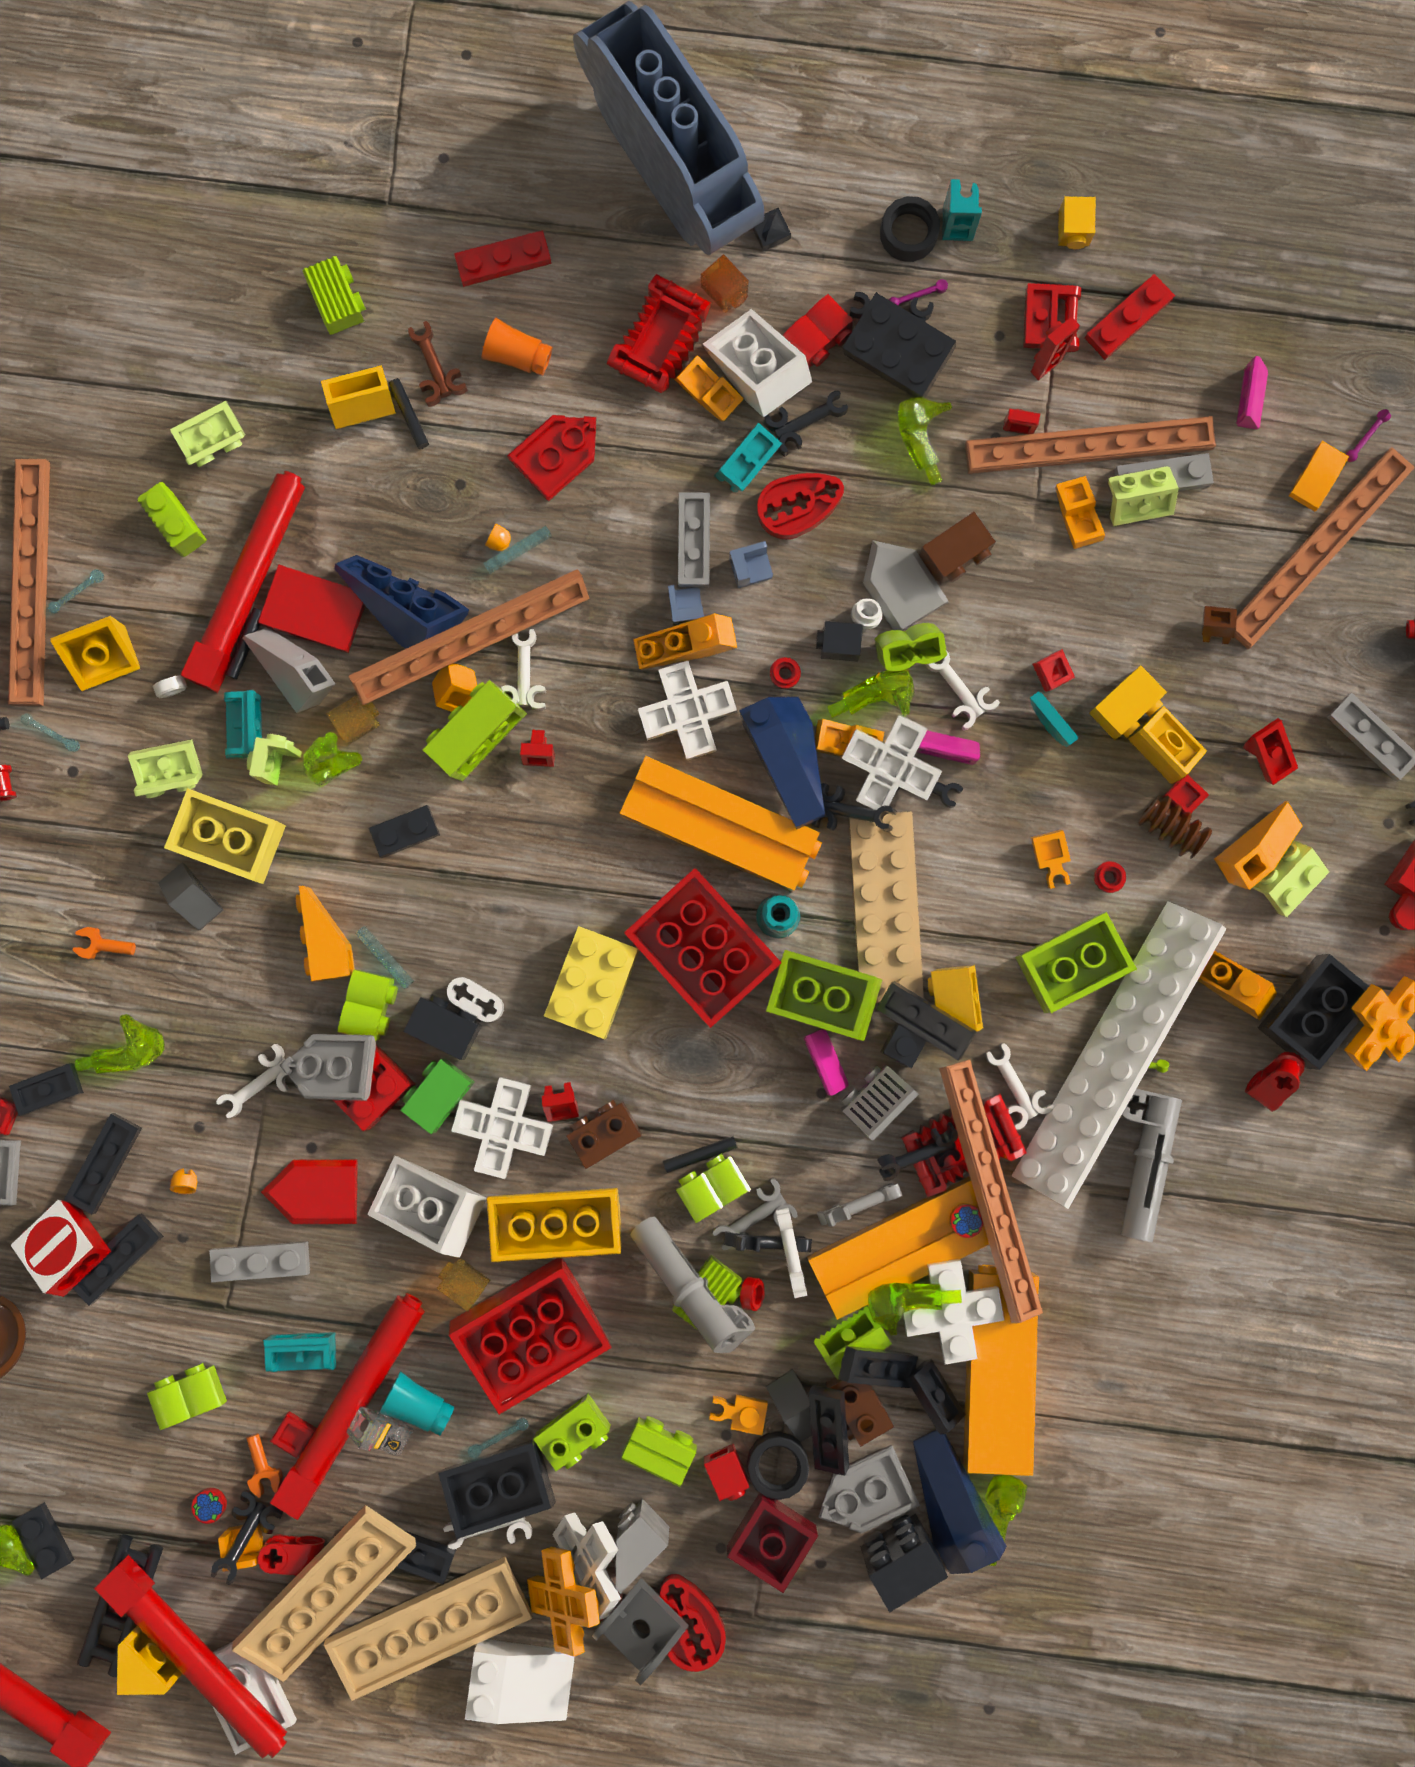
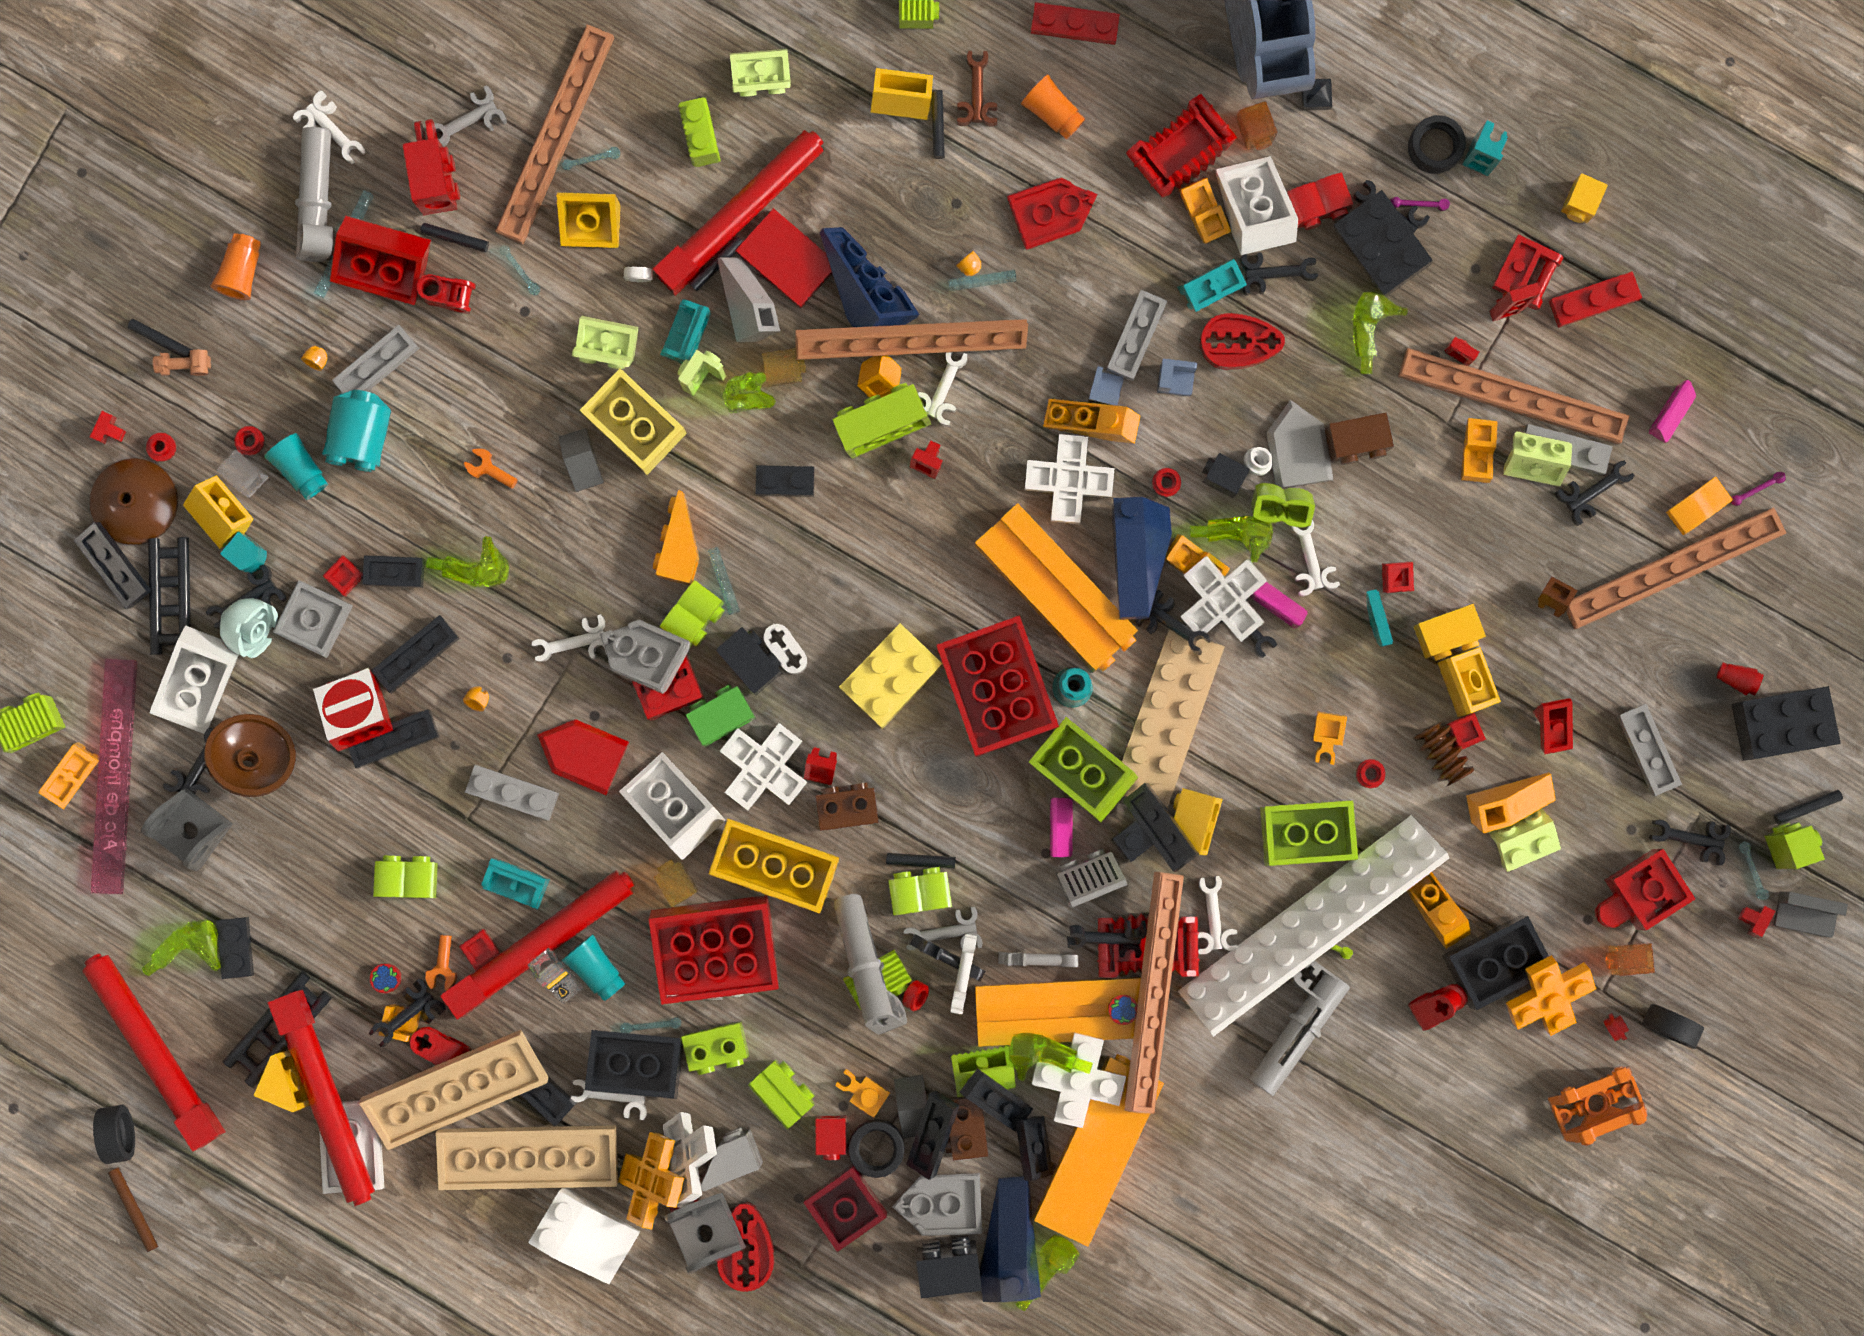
camera: 20 degrees right, 0 degrees up
none -> black bar [1555,460,1635,526]

